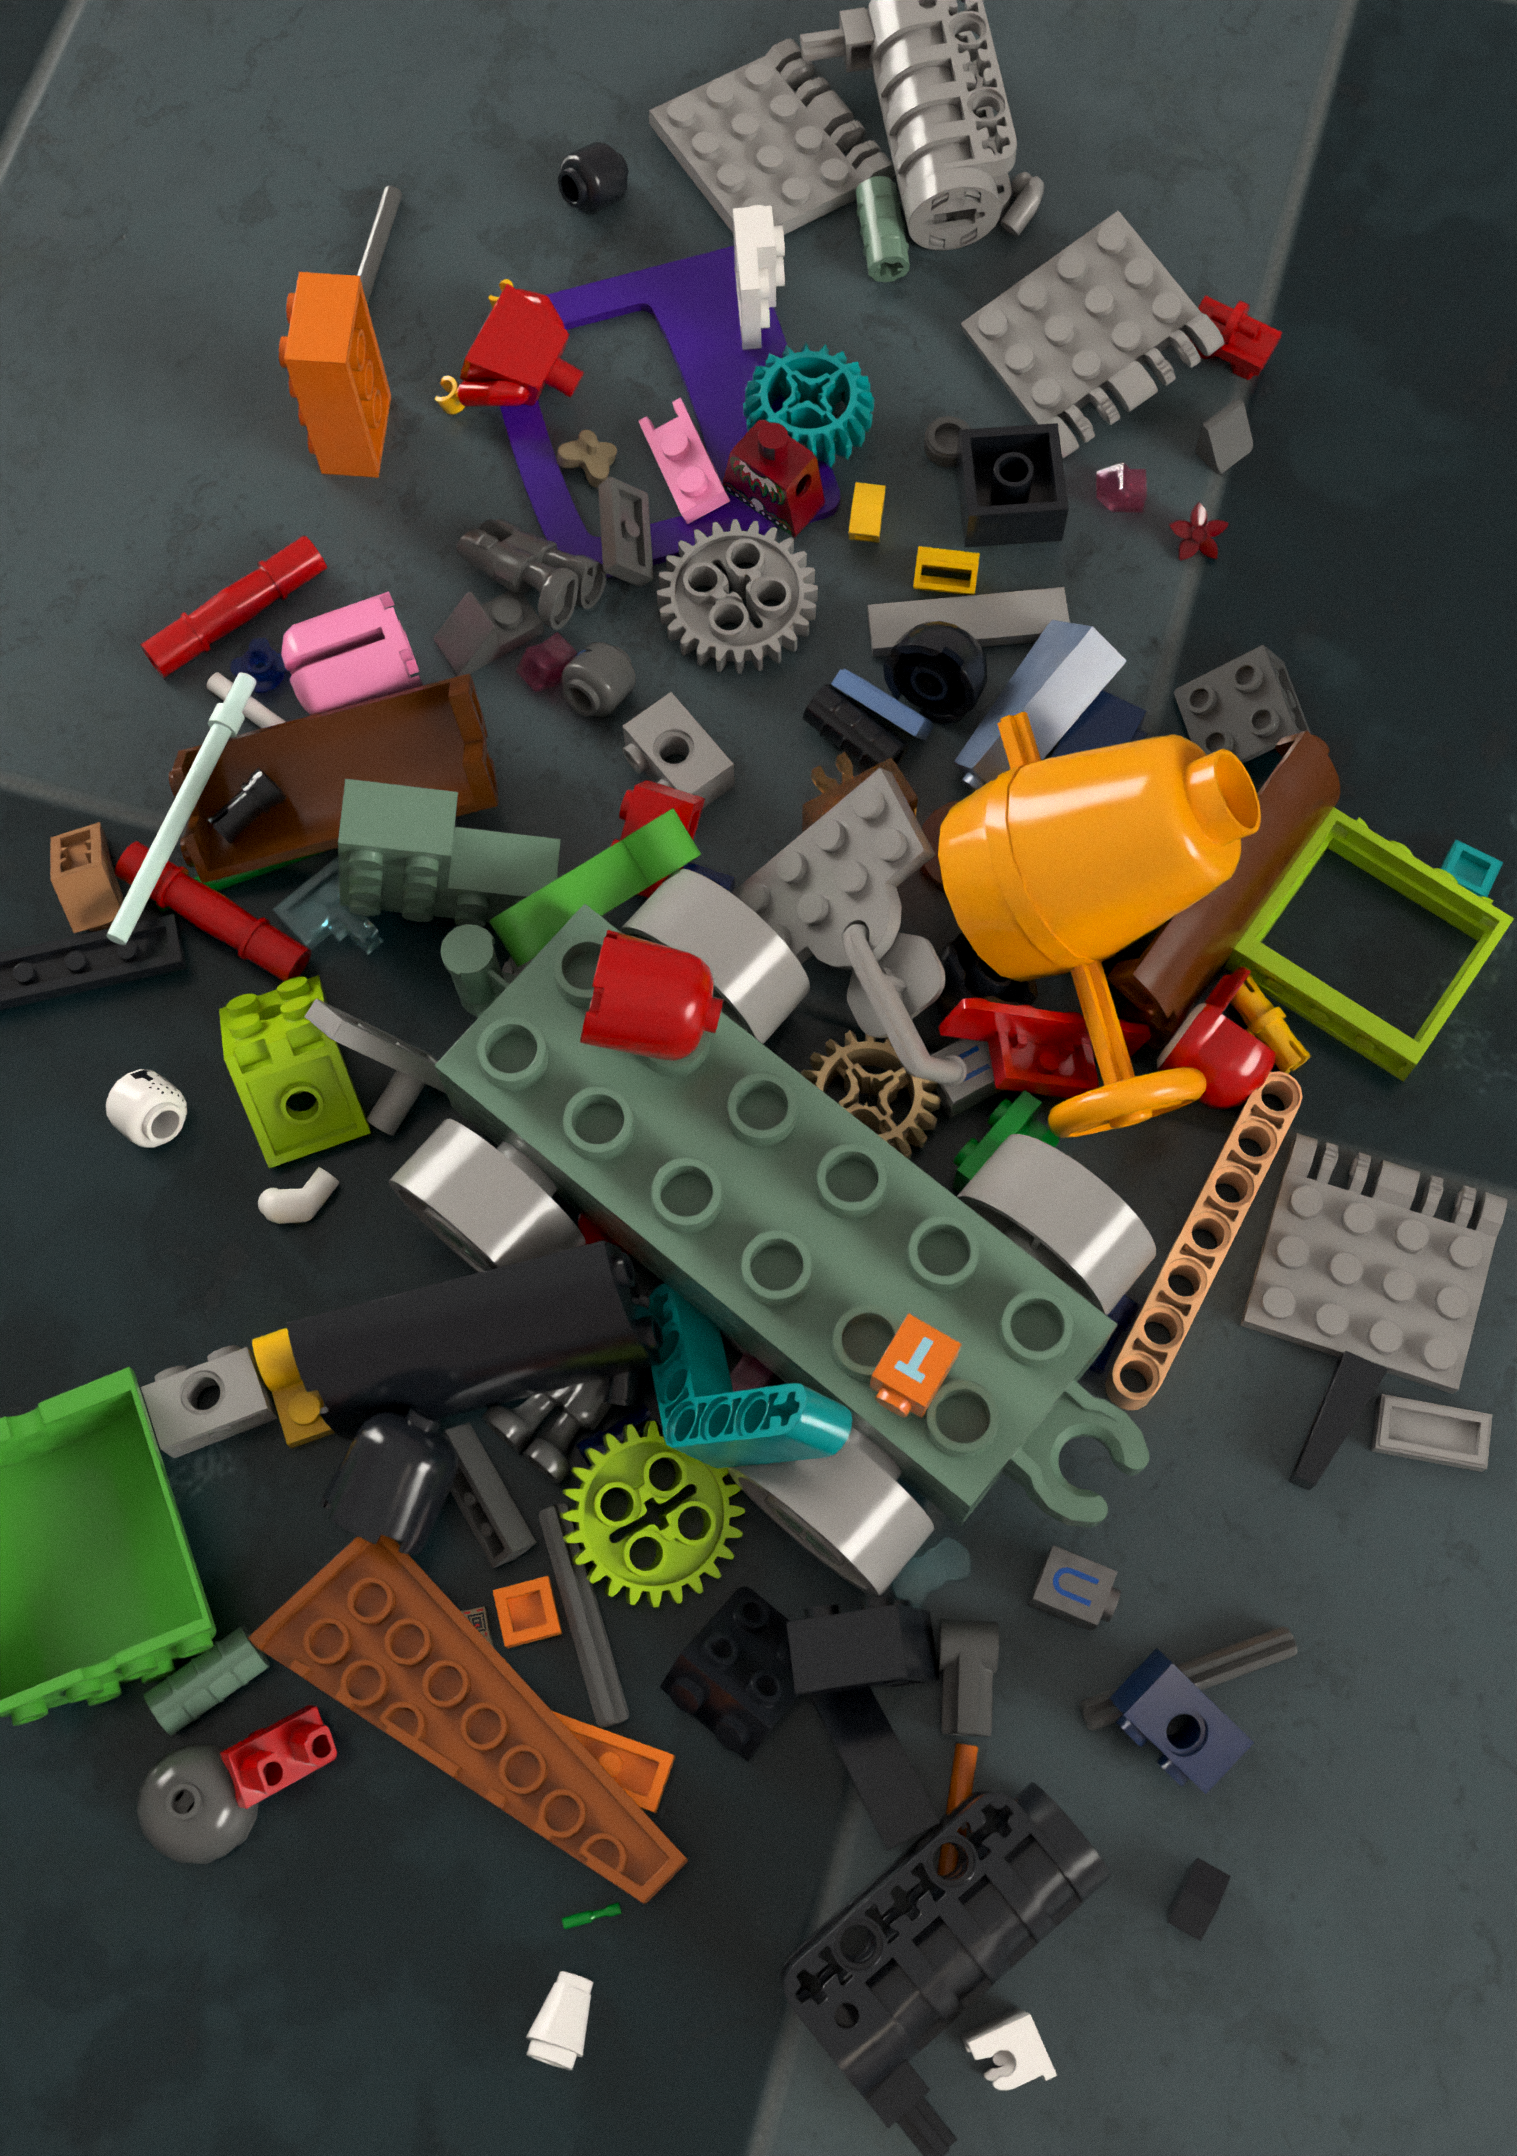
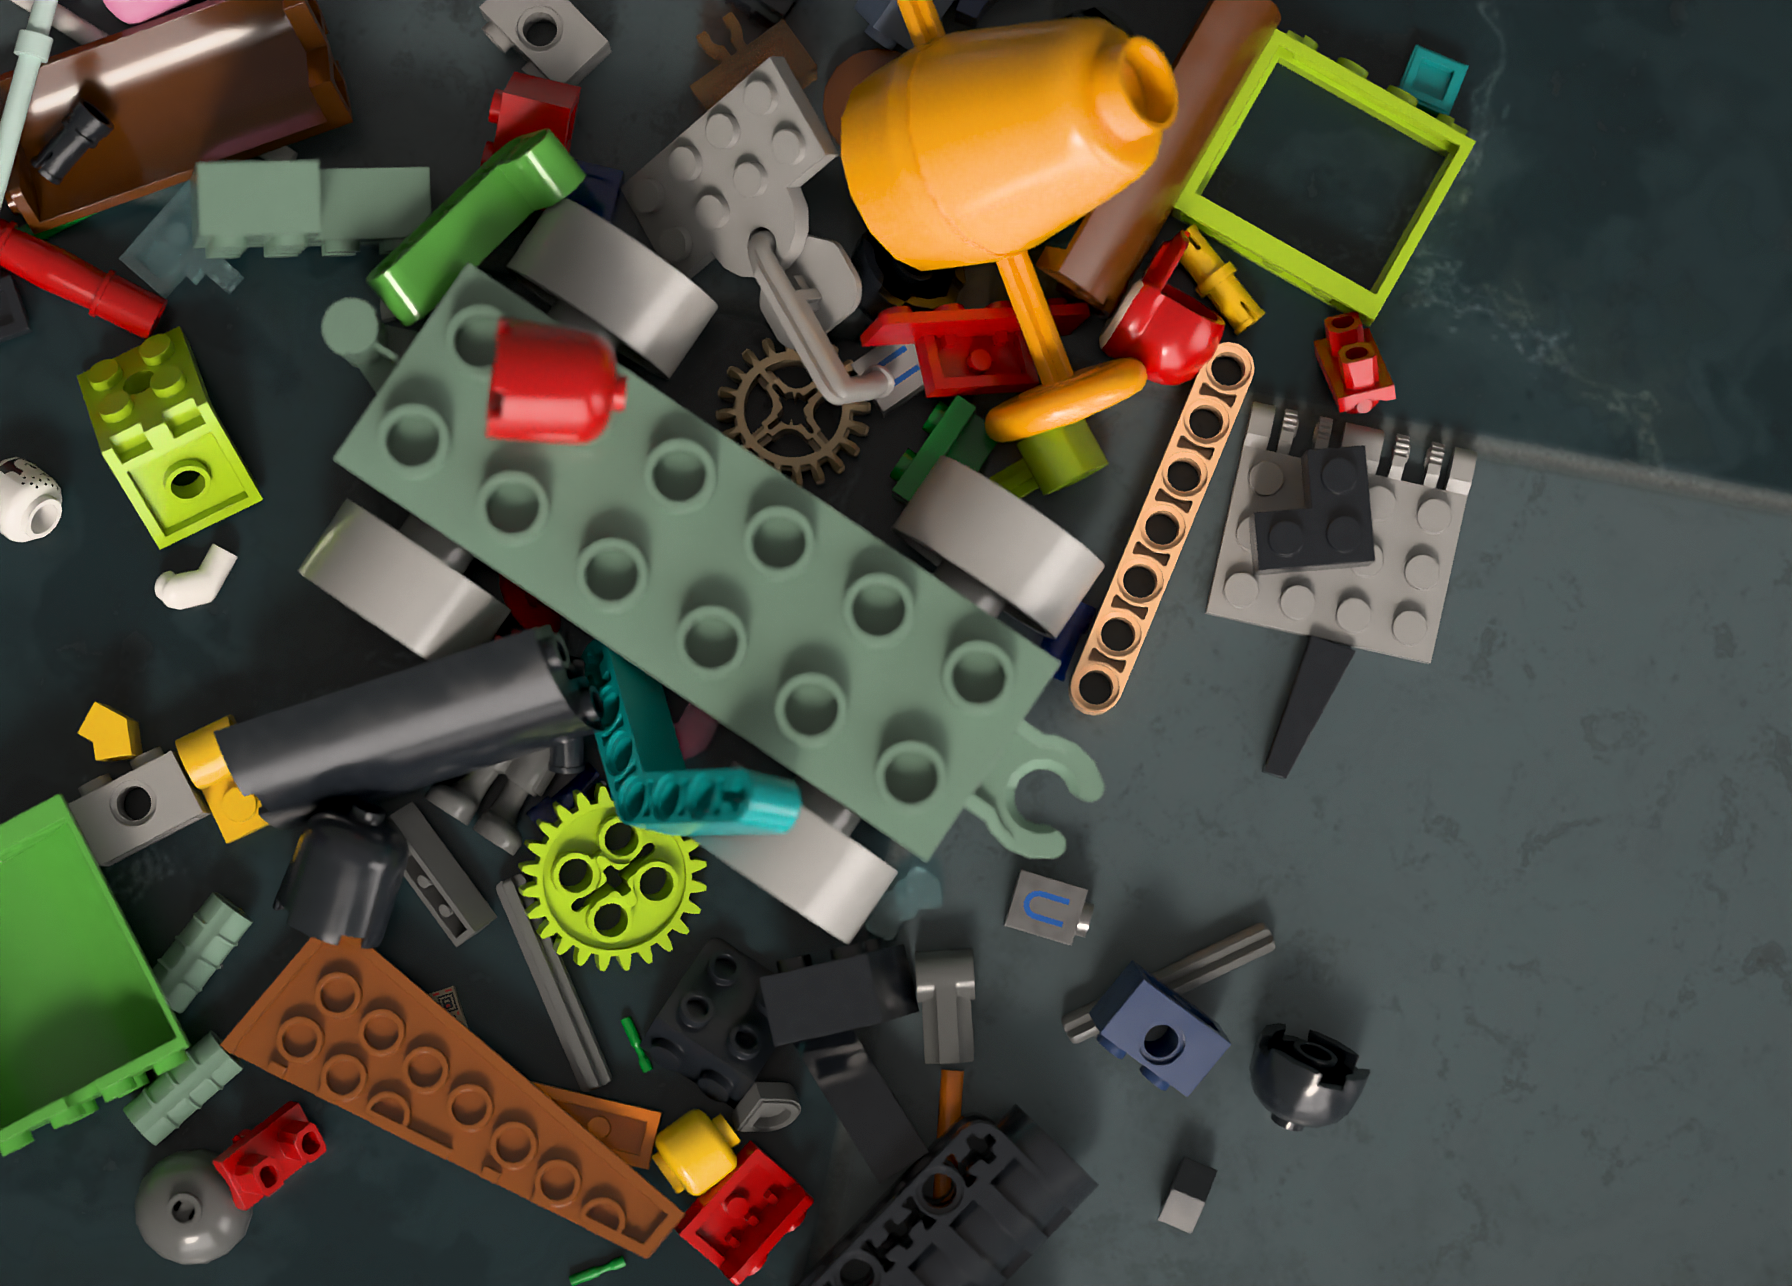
camera: 10 degrees left, 15 degrees up
light grey piece [305,998,446,1136] -> none
orange plate [492,1576,562,1649] -> none
orange brick [869,1313,962,1418] -> none
light grey tile [1371,1394,1493,1472] -> none
none -> yellow piece [77,702,143,762]
none -> sand green axle [152,892,254,1014]
none -> green piece [620,1016,653,1073]
none -> yellow head [651,1109,741,1196]
none -> red bracket [674,1140,814,1286]
none -> dark grey tile [731,1082,801,1132]
none -> lime beam [989,418,1109,499]
none -> black brick [1248,445,1375,576]
none -> black cylinder [1249,1023,1370,1131]
none -> red hips [1314,311,1396,414]

